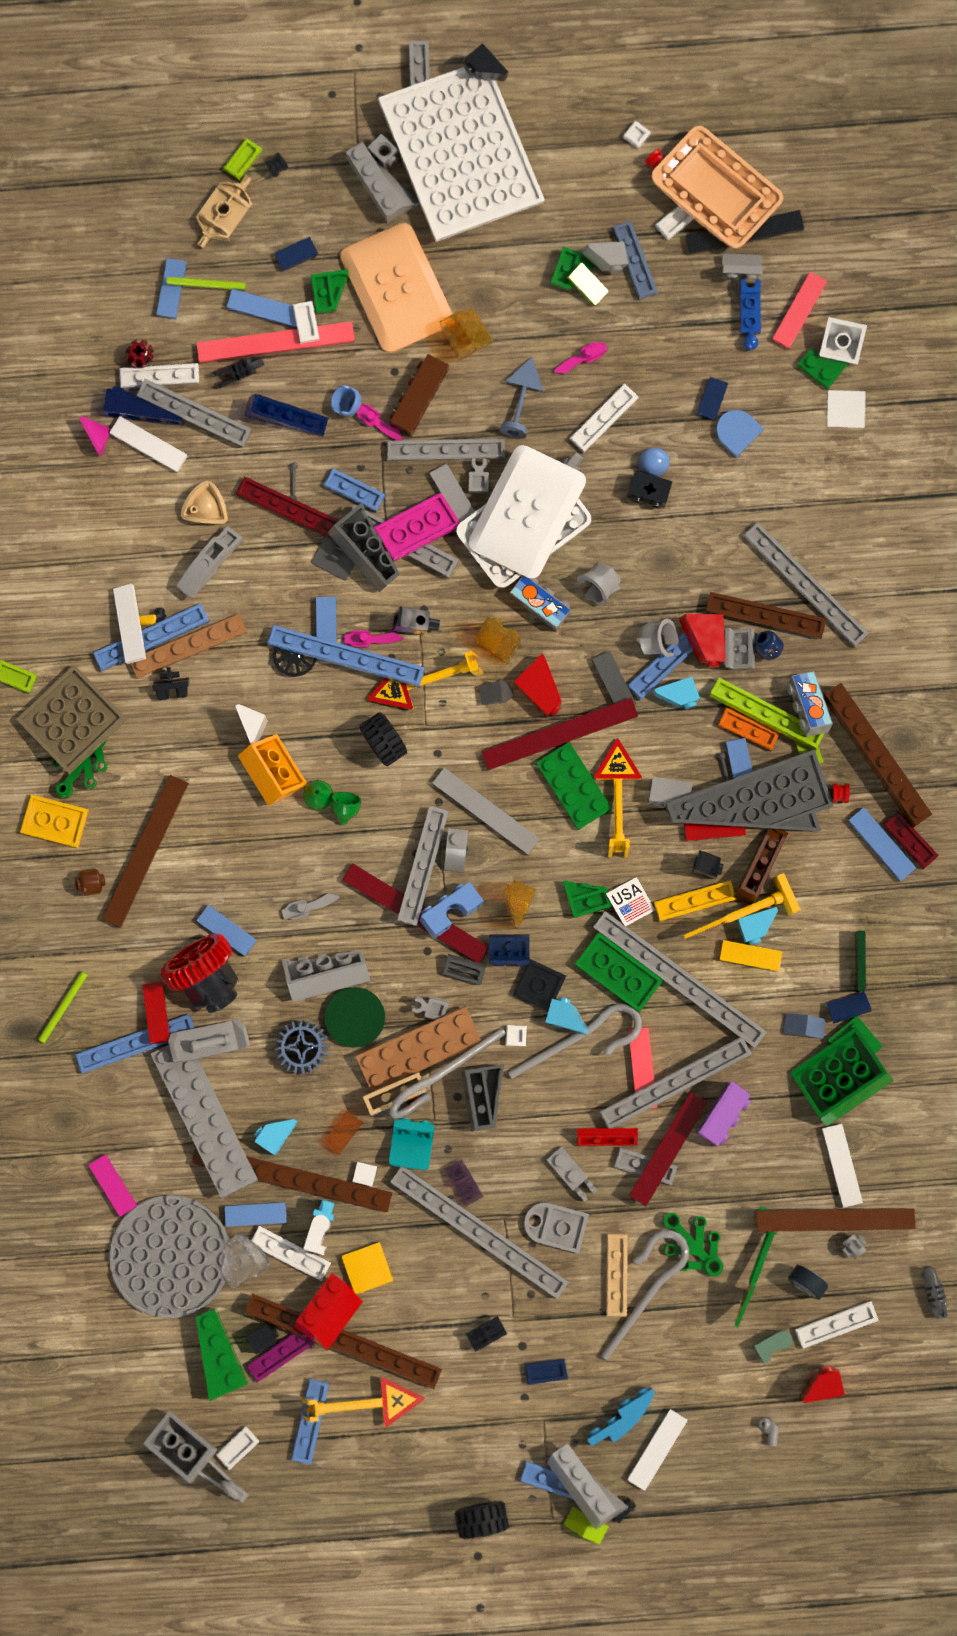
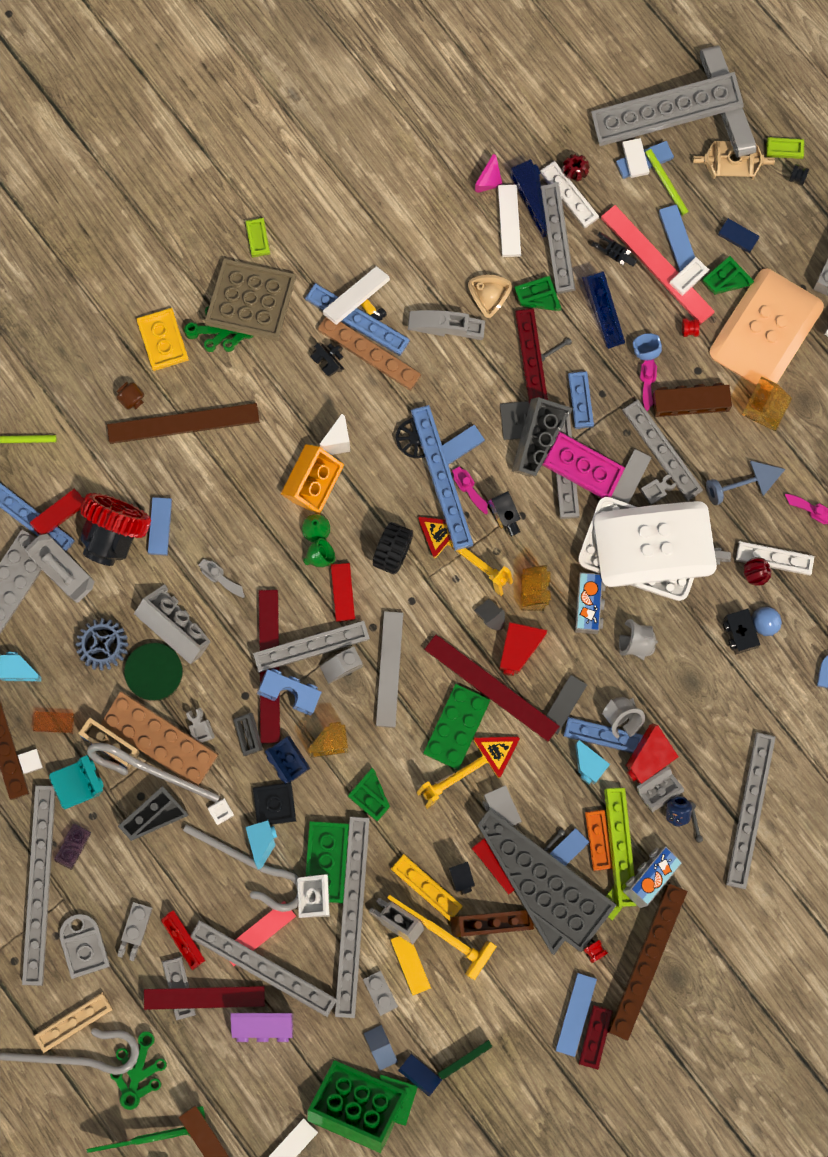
camera: 55 degrees right, 5 degrees down
sticker [606,877,655,926] -> none
reddish brown plate [705,592,826,639] -> none
medium azure slope [737,907,778,945] -> none
none -> white slope [297,875,330,918]
none -> red tile [331,563,355,622]
none -> light grey plate [363,971,398,1016]
none -> light grey hinge [369,898,424,945]
none -> green wing [514,276,561,311]
none -> light grey plate [591,72,744,146]
none -> white tile [622,138,649,178]
none -> red wheel [682,318,699,337]
none -> dark grey hinge [691,802,703,843]
none -> light grey beam [700,45,756,157]
none -> dark red piece [744,557,771,586]

